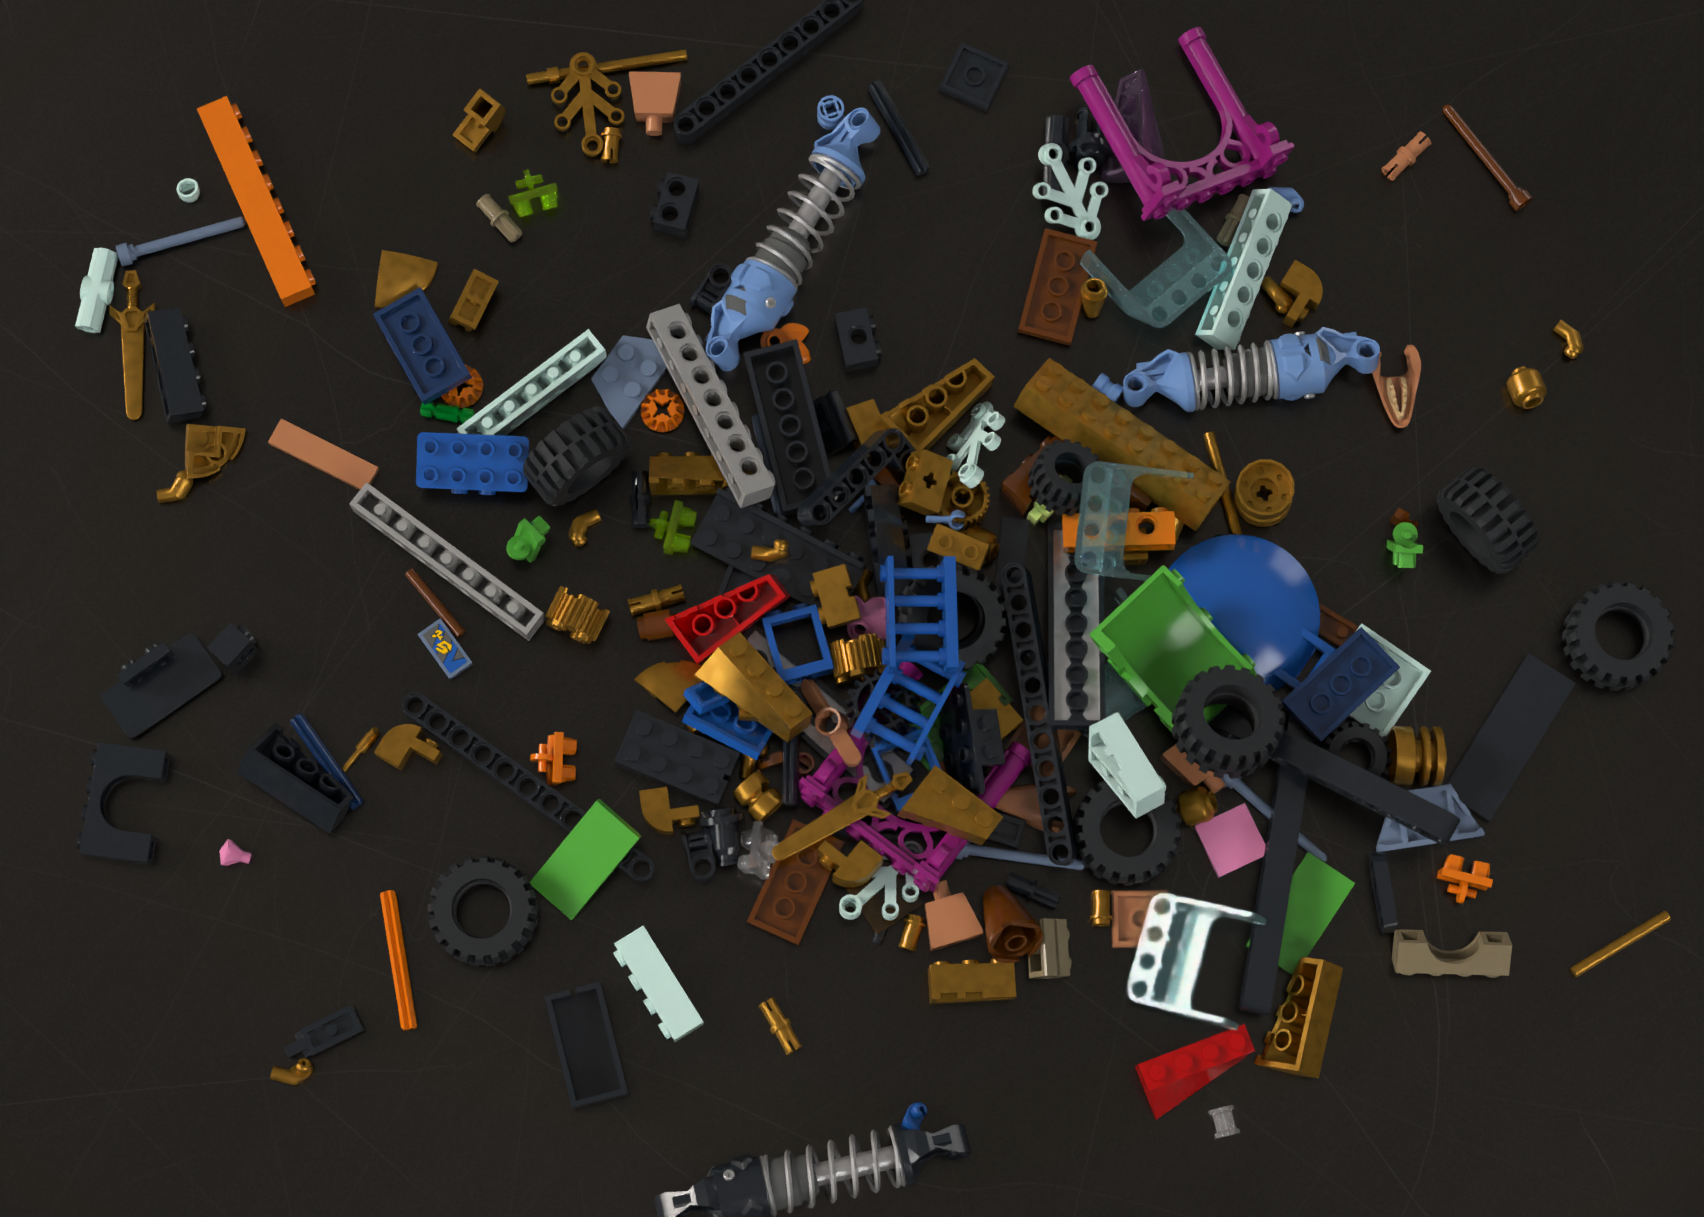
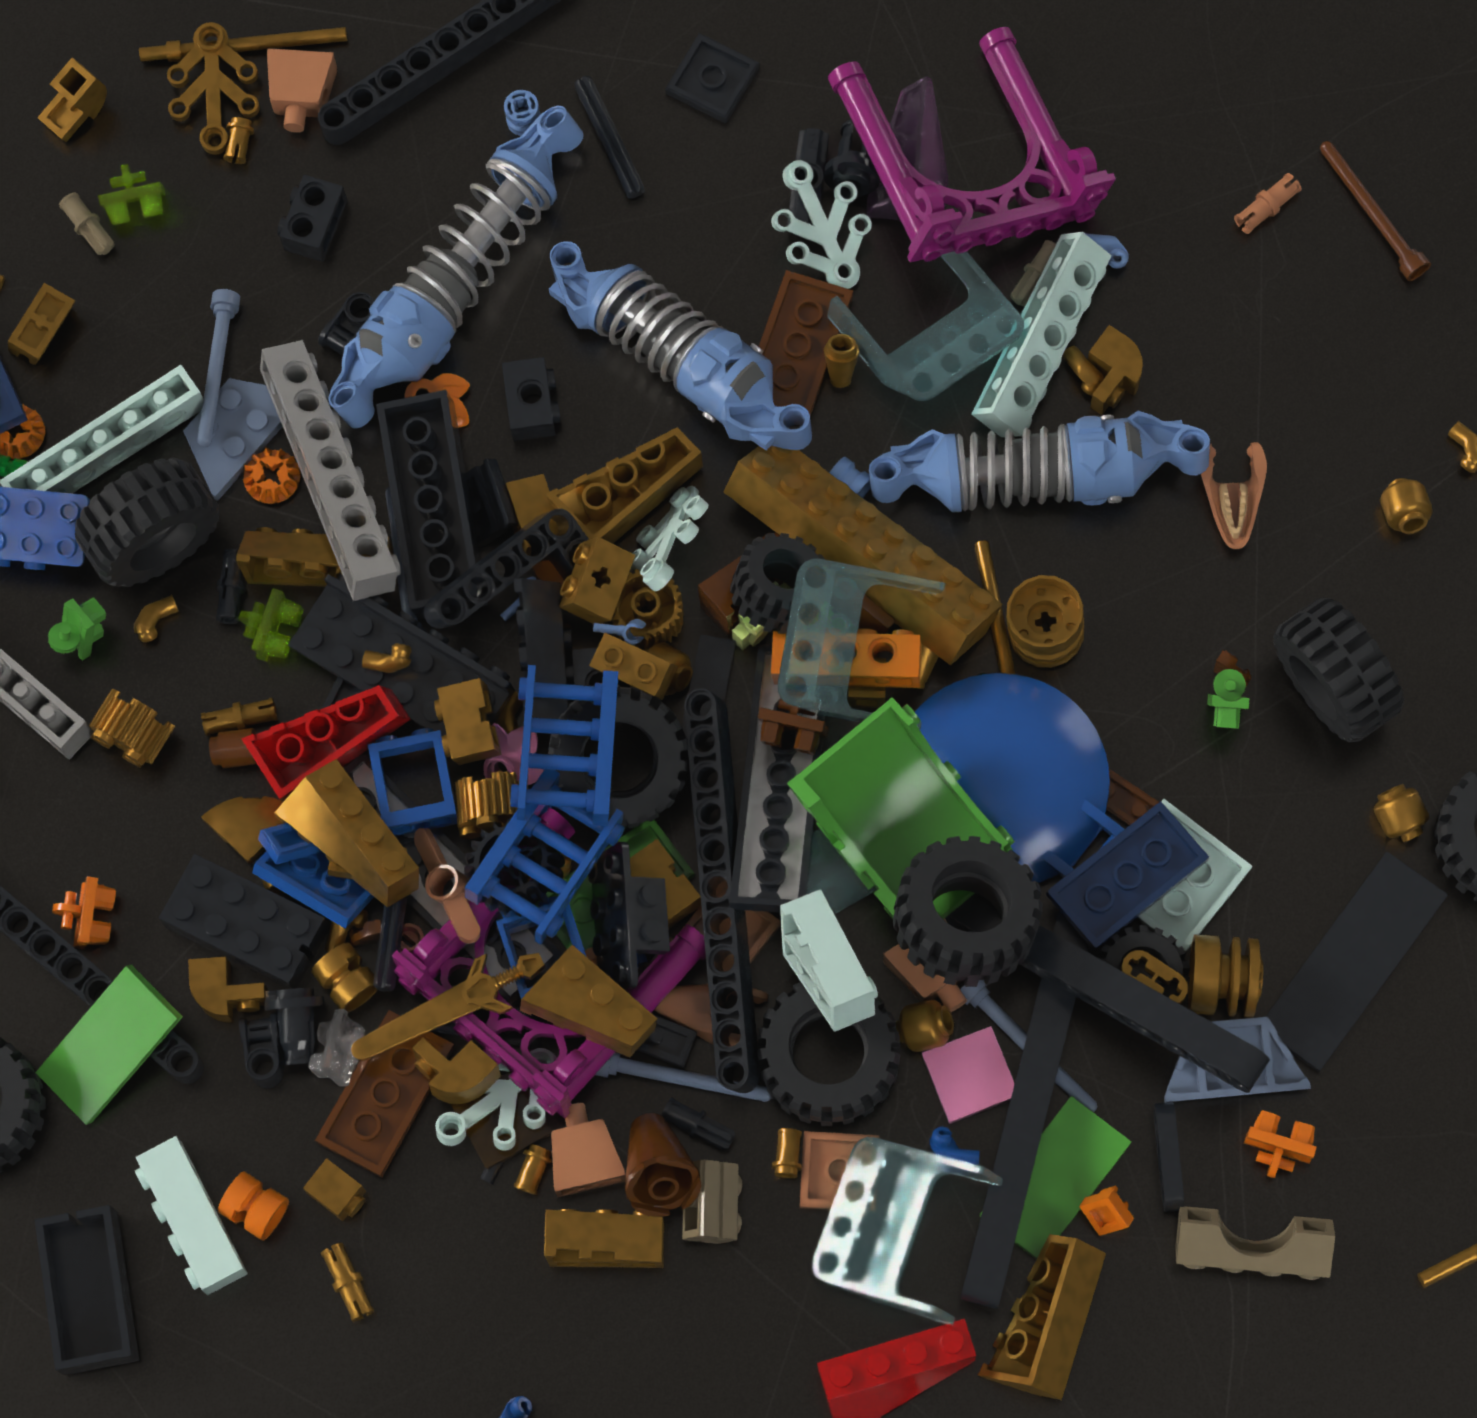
camera: 15 degrees right, 5 degrees down
none -> sand blue piece [197,289,240,447]
none -> orange wheel [217,1171,289,1241]
none -> pearl gold brick [303,1158,366,1221]
none -> medium blue piece [549,241,812,450]
none -> reddish brown hips [758,691,829,755]
none -> blue arm [929,1127,979,1169]
none -> orange tile [1079,1185,1134,1236]
none -> pearl gold beam [1121,950,1188,1004]
none -> pearl gold head [1374,784,1429,842]

